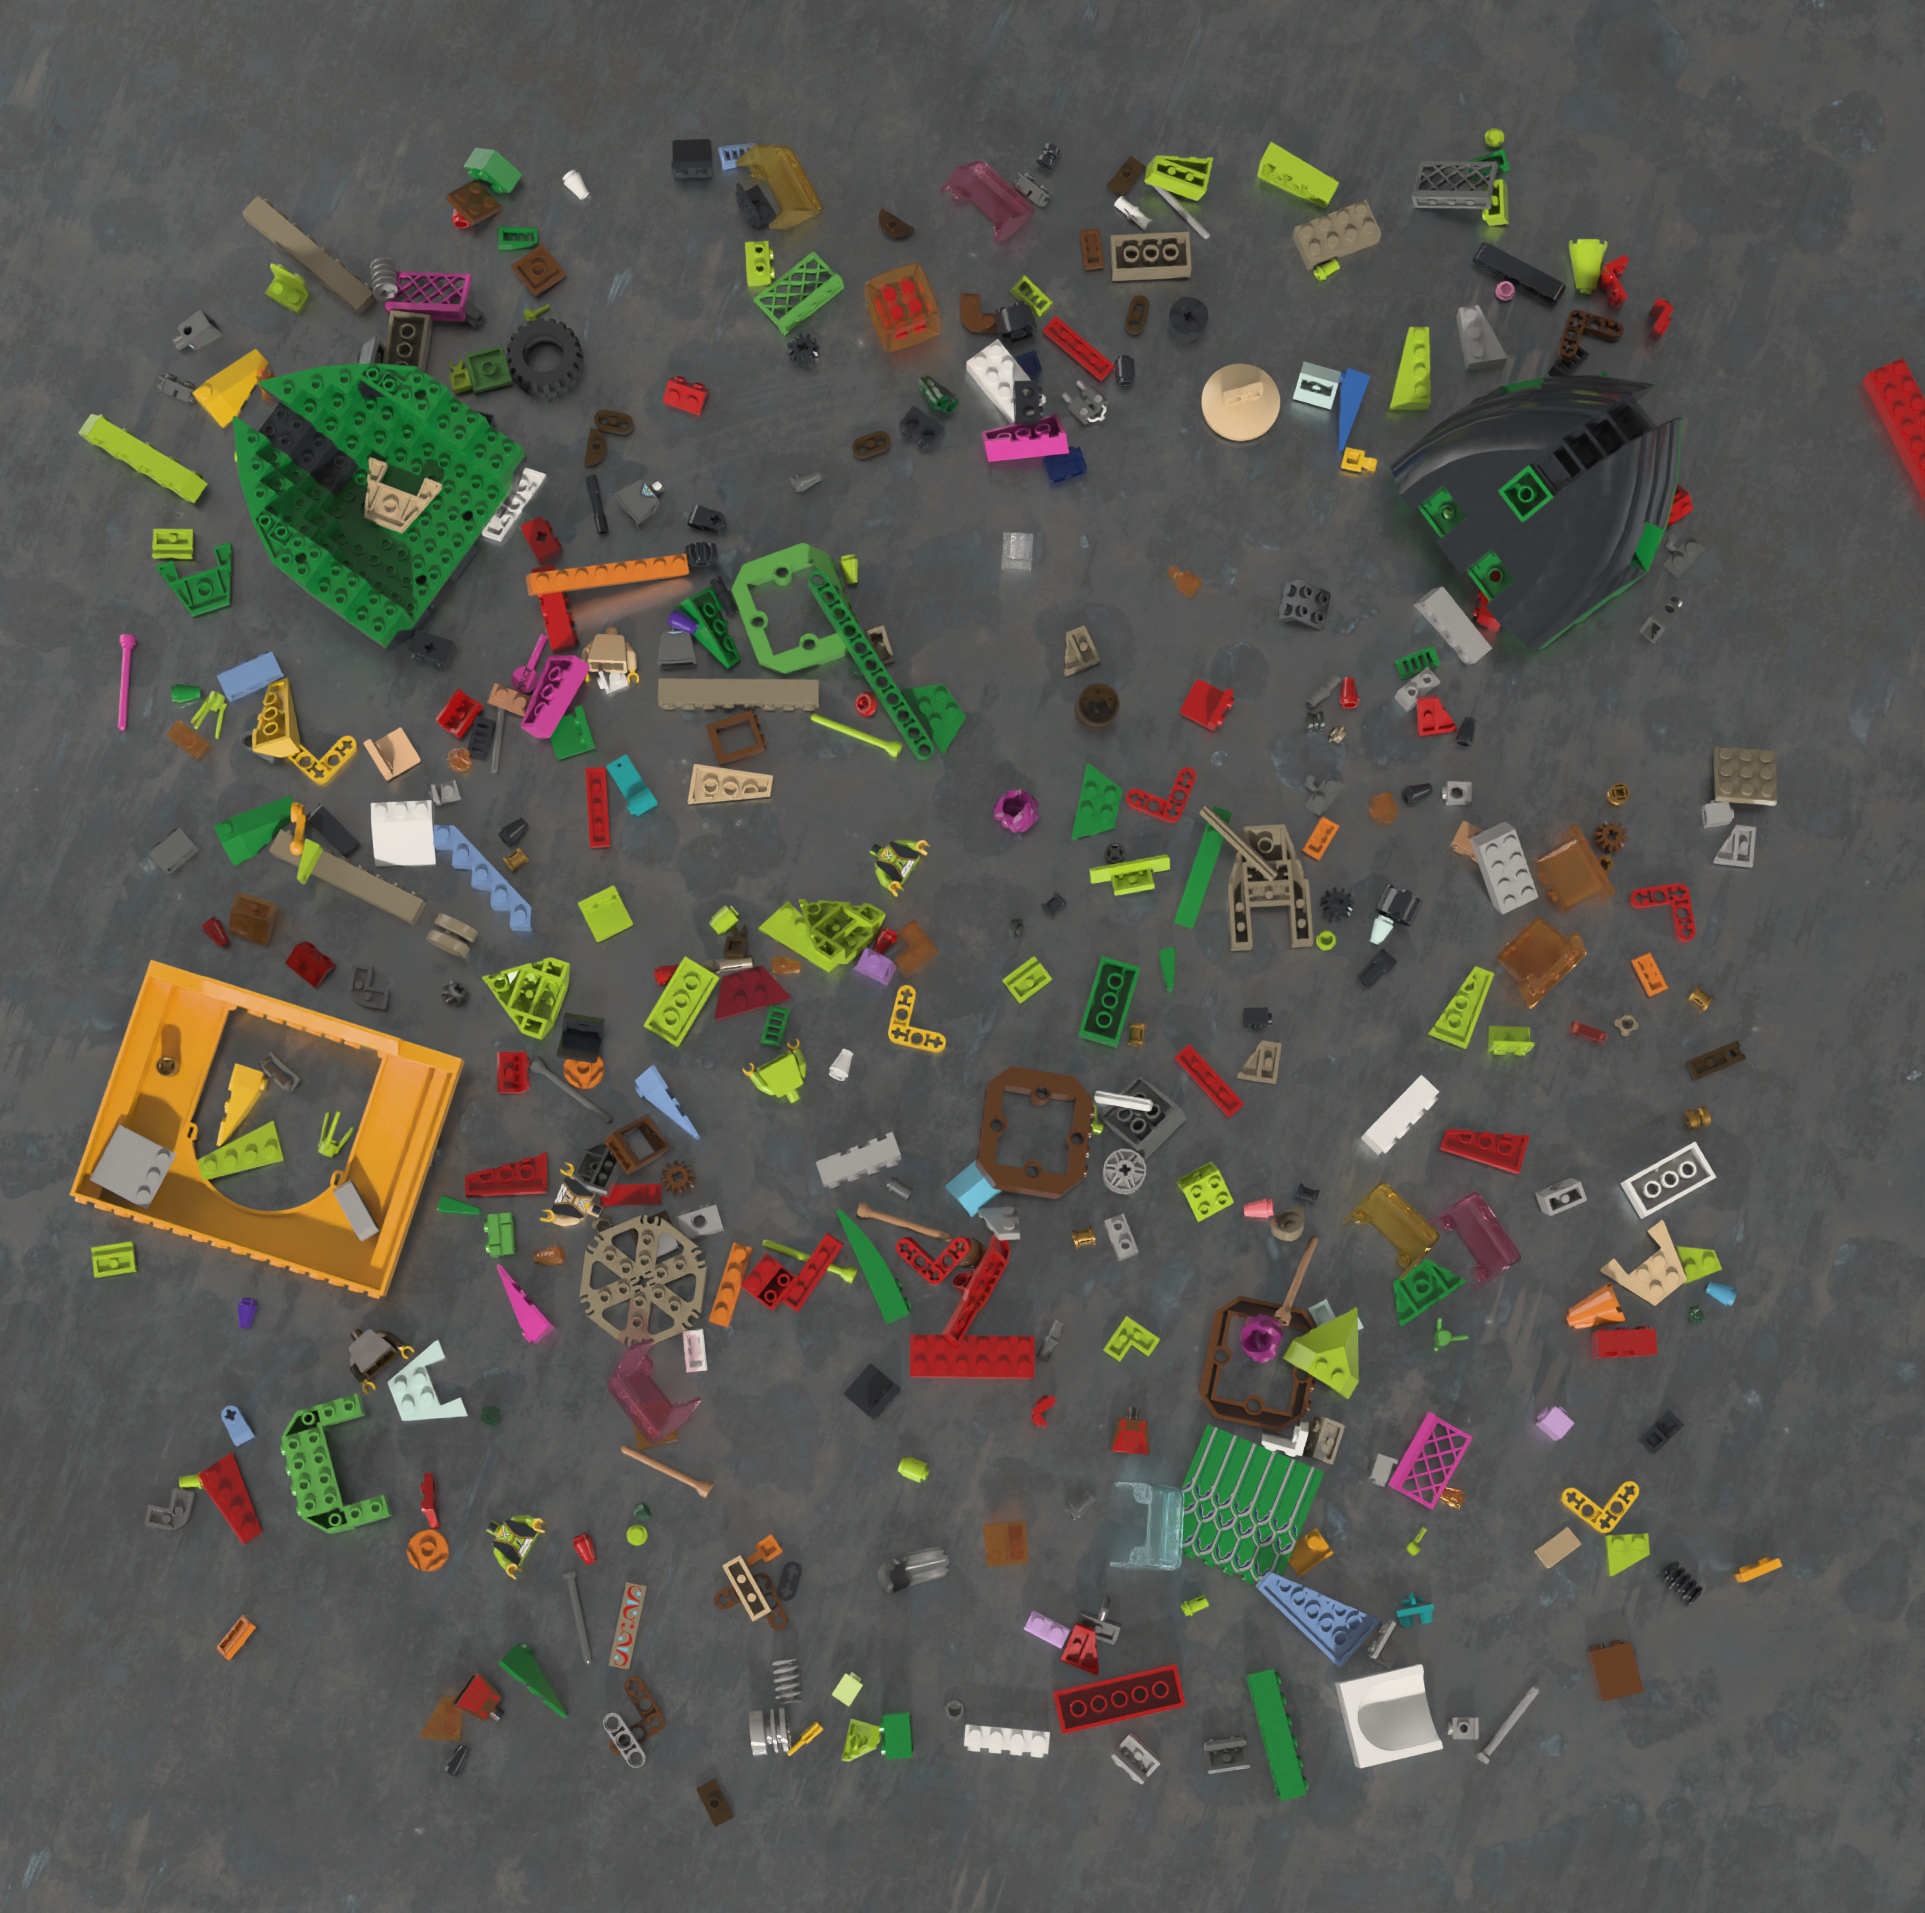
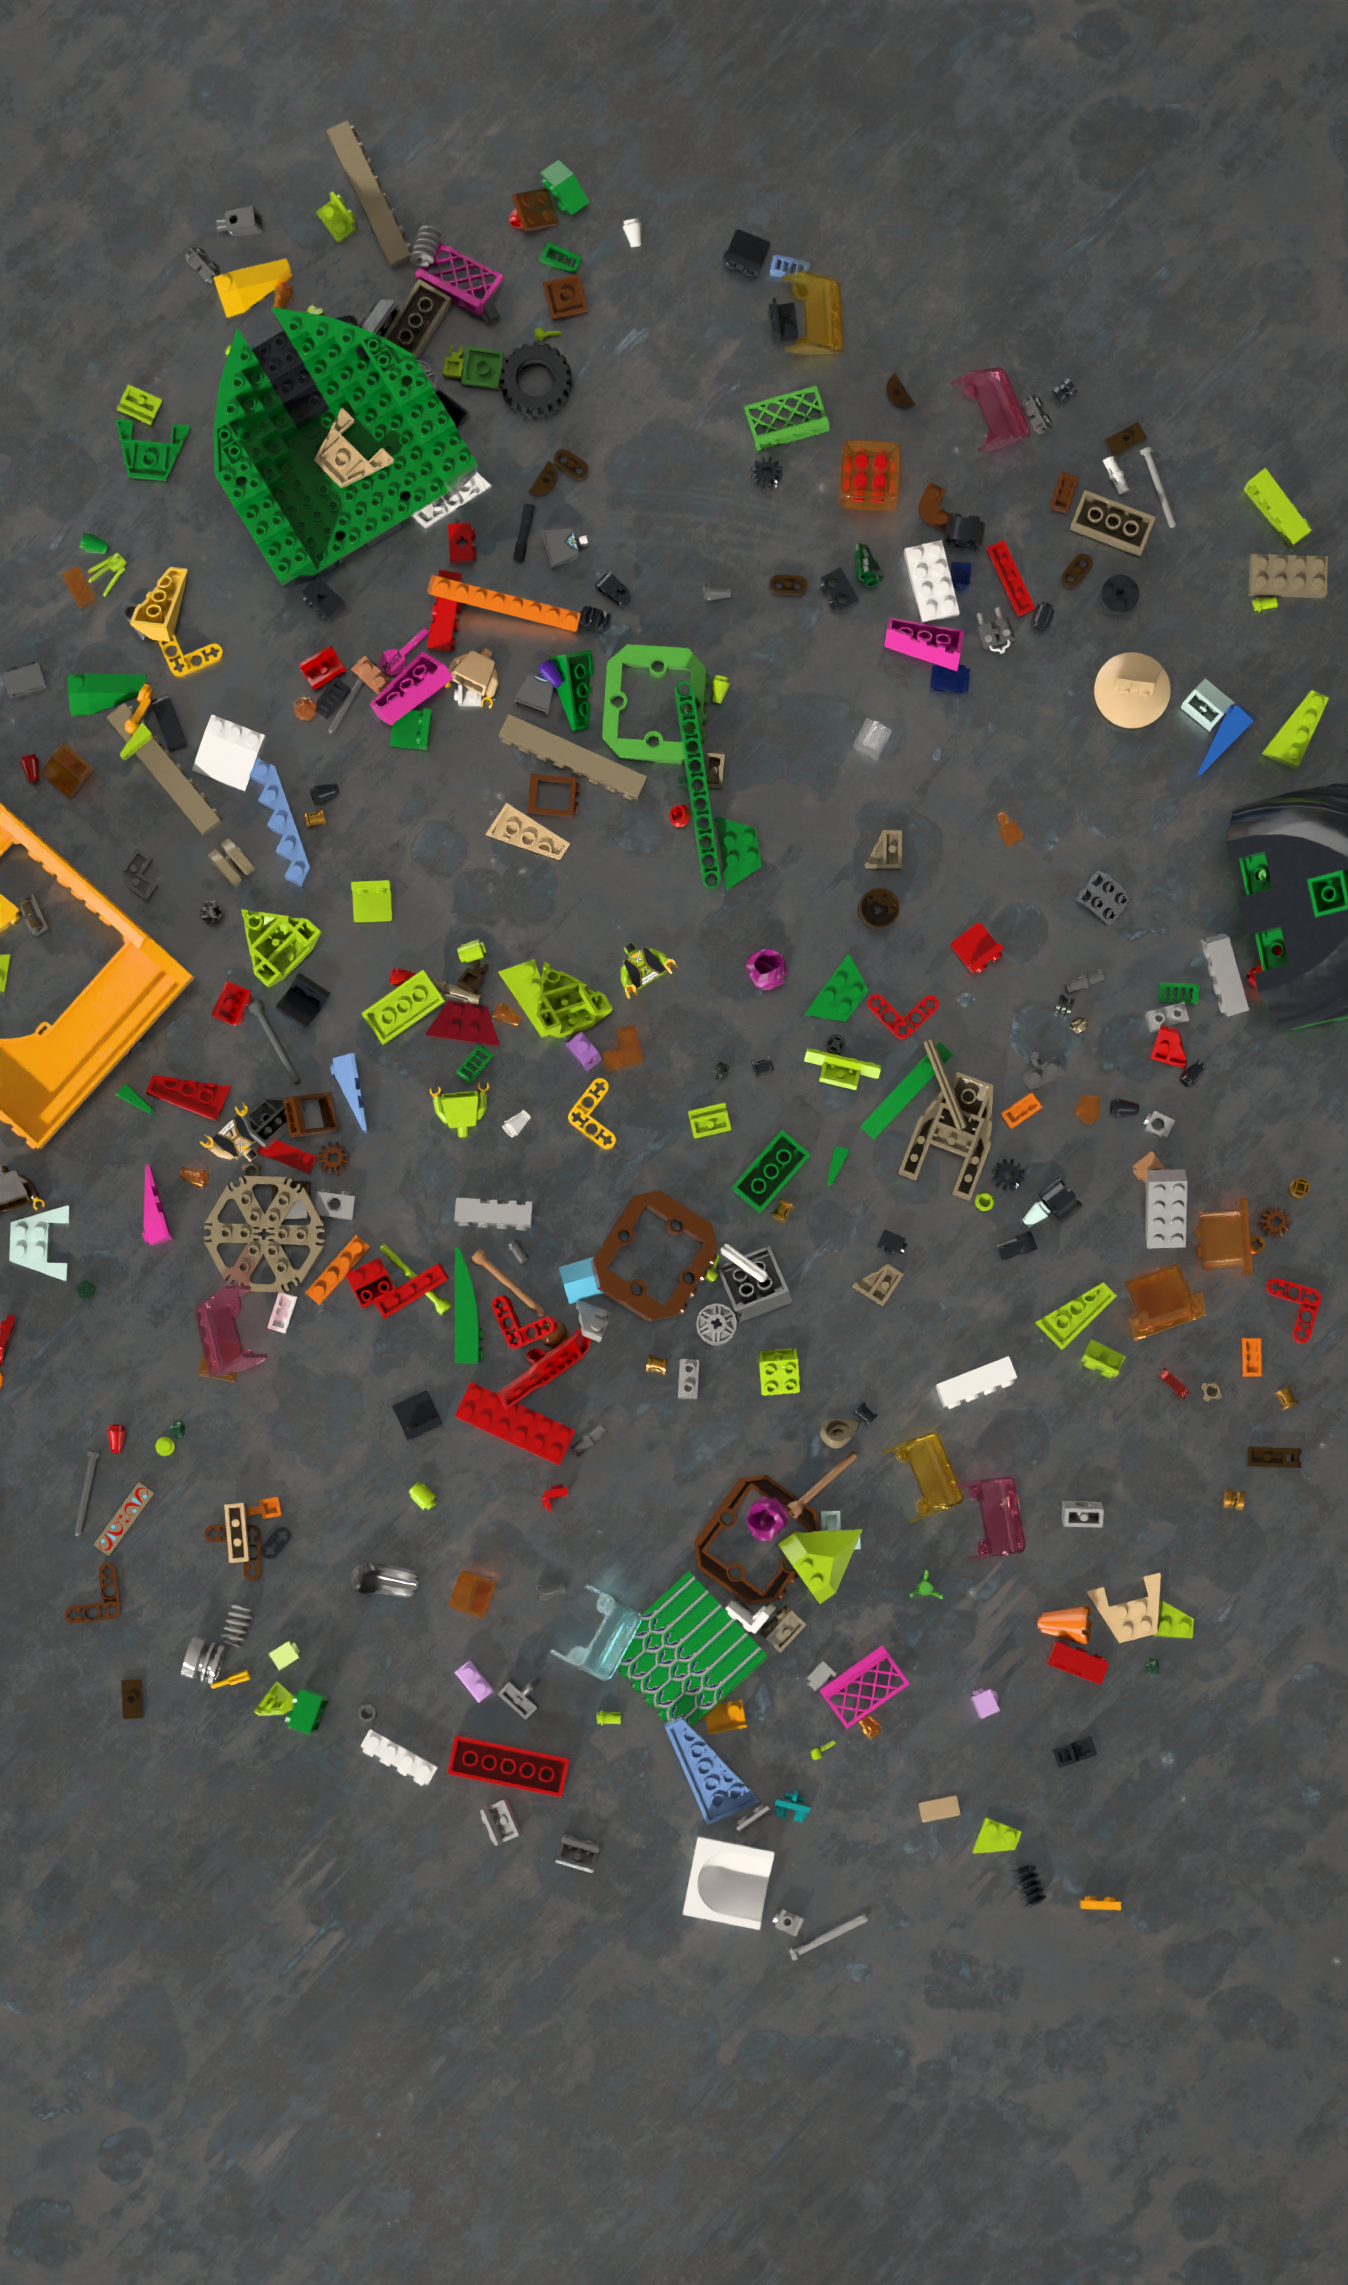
camera: 25 degrees right, 5 degrees up
lime brick [78,414,207,503] -> none
dark pink piece [118,634,136,730] -> none
medium blue brick [217,651,285,702] -> none
red bracket [285,941,336,988] -> none
lime plant [317,1111,354,1158] -> none
light grey beam [333,1180,380,1241] -> none
light nougat bracket [363,728,421,781] -> none
light grey bracket [429,780,462,807] -> none
bright green brick [484,1212,516,1257] -> none
torso [486,1515,548,1579] -> none
green wedge [498,1643,569,1719] -> none
orange tile [564,1056,605,1089] -> none
red plate [585,767,611,848] -> none
light grey beam [603,1712,647,1768] -> none
teal door [606,754,658,817] -> none
medium nougat piece [621,1445,714,1498] -> none
red bracket [662,376,710,415] -> none
black pin [710,576,739,617] -> none
lime brick [745,241,775,286] -> none
lime piece [811,713,902,758] -> none
red cone [871,926,898,955] -> none
lime slope [1009,275,1053,317] -> none
black brick [1013,380,1043,425] -> none
red wing [1060,1622,1099,1676] -> none
lime plate [1103,1316,1160,1362] -> none
torso [1109,1407,1150,1456] -> none
lime wedge [1144,156,1213,201] -> none
red plate [1174,1044,1244,1118] -> none
coral cone [1244,1198,1274,1218] -> none
green brick [1246,1668,1309,1801] -> none
red cone [1340,677,1360,709] -> none
yellow plate [1341,447,1377,472] -> none
green wing [1393,1259,1466,1327] -> none
red wing [1440,1129,1530,1174] -> none
yellow beam [1561,1481,1639,1533] -> none
reddish brown brick [1587,1639,1644,1702] -> none
white brick [1620,1142,1716,1219] -> none
dark azure cone [1706,1281,1738,1306] -> none

